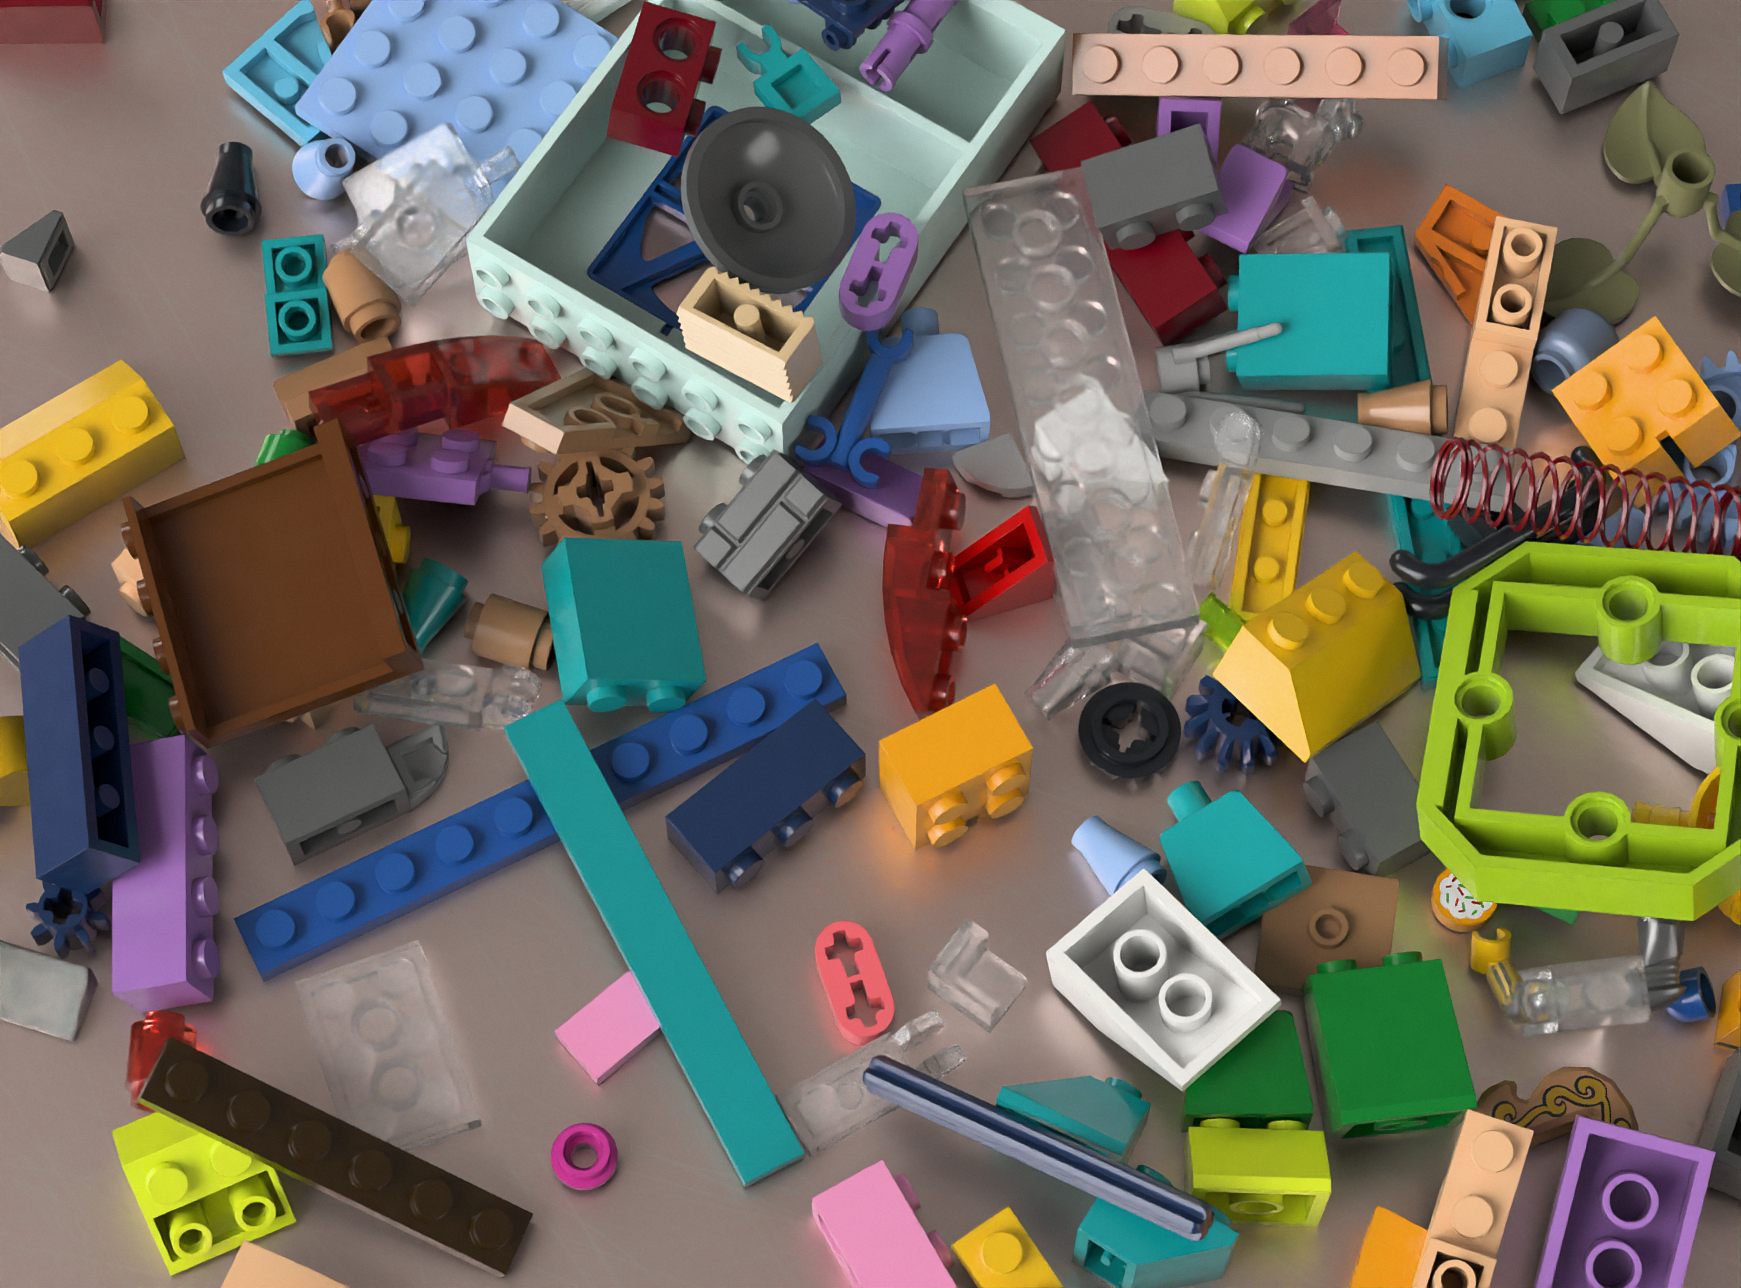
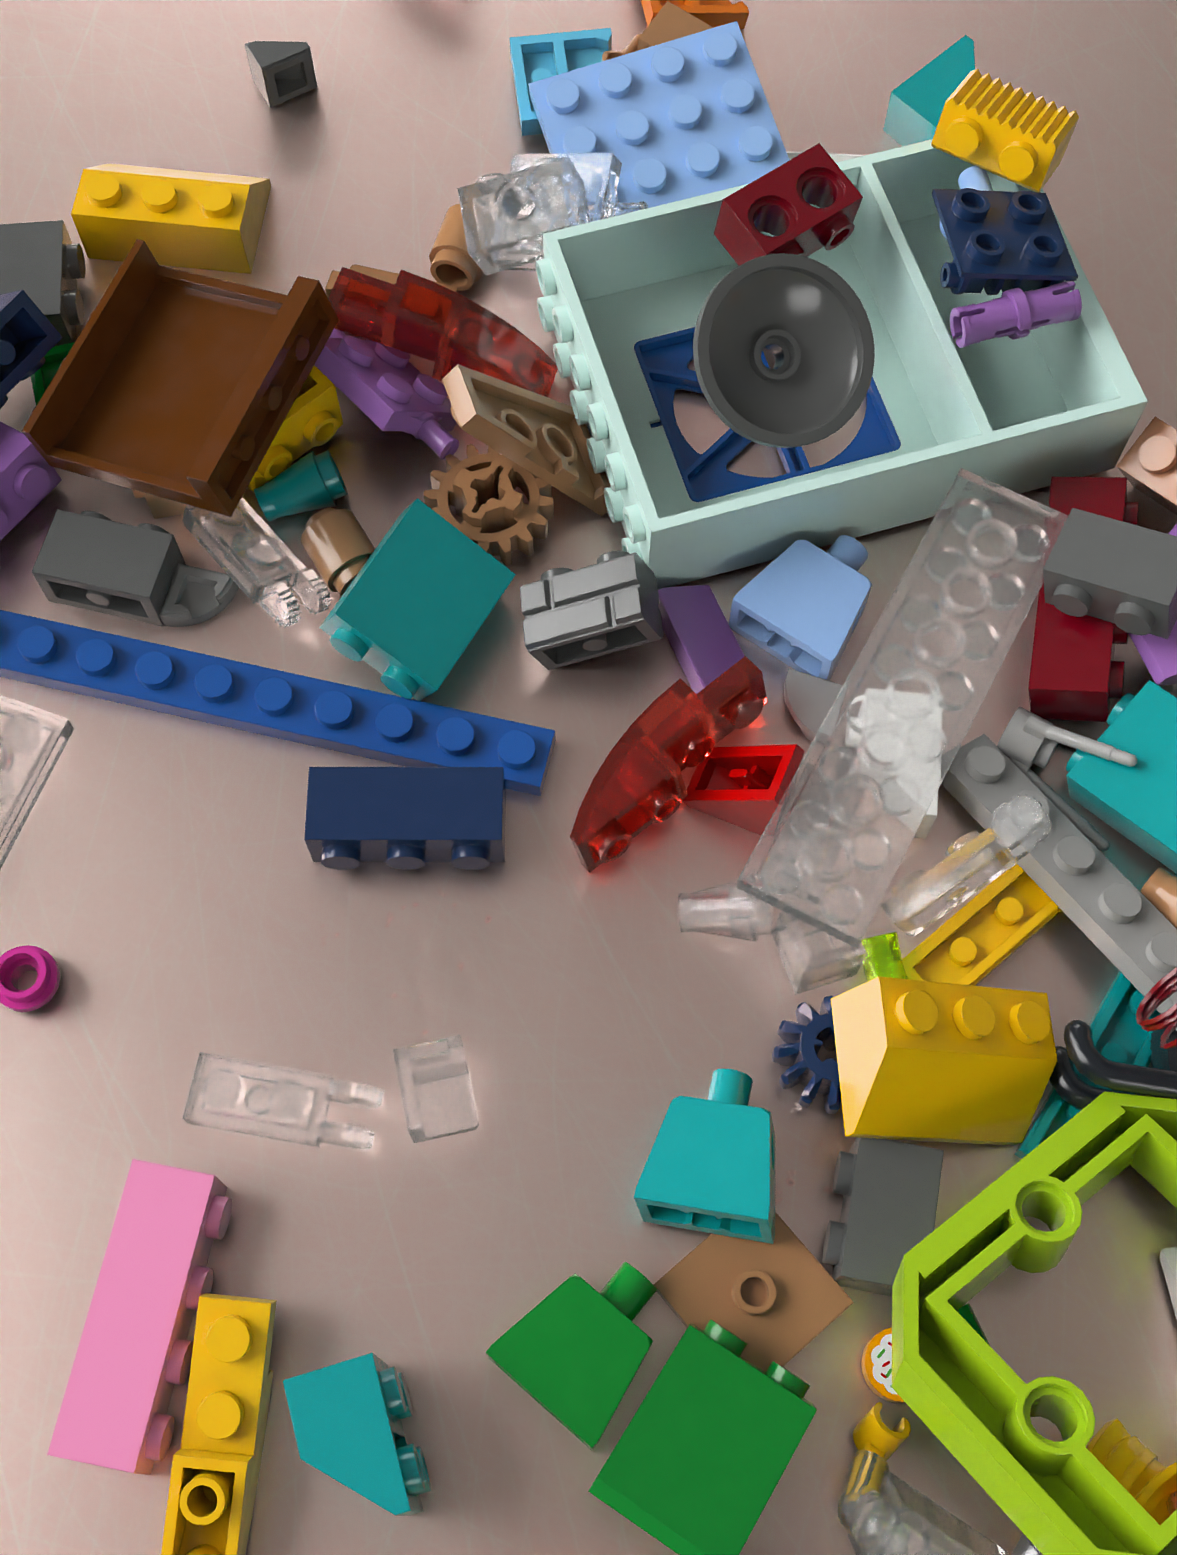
camera: 40 degrees right, 0 degrees up
black cone [200,142,262,236] -> none
teal slope [261,234,333,357] -> none
light blue cone [292,138,355,200] -> none
teal tile [504,699,805,1188] -> none
bright pink tile [555,970,663,1085] -> none
tan brick [676,266,823,403] -> none
teal plate [736,24,842,124] -> none
blue bar [794,327,914,489] -> none
coral beam [815,921,895,1046] -> none
medium lavender beam [839,213,919,331] -> none
axle [862,1055,1215,1241] -> none
light orange piece [879,683,1033,851] -> none
teal slope [996,1075,1151,1164] -> none
white slope [1046,868,1282,1092] -> none
light blue cone [1071,815,1167,896] -> none
black gear [1078,682,1181,783] -> none
neon yellow slope [1184,1118,1331,1227] -> none

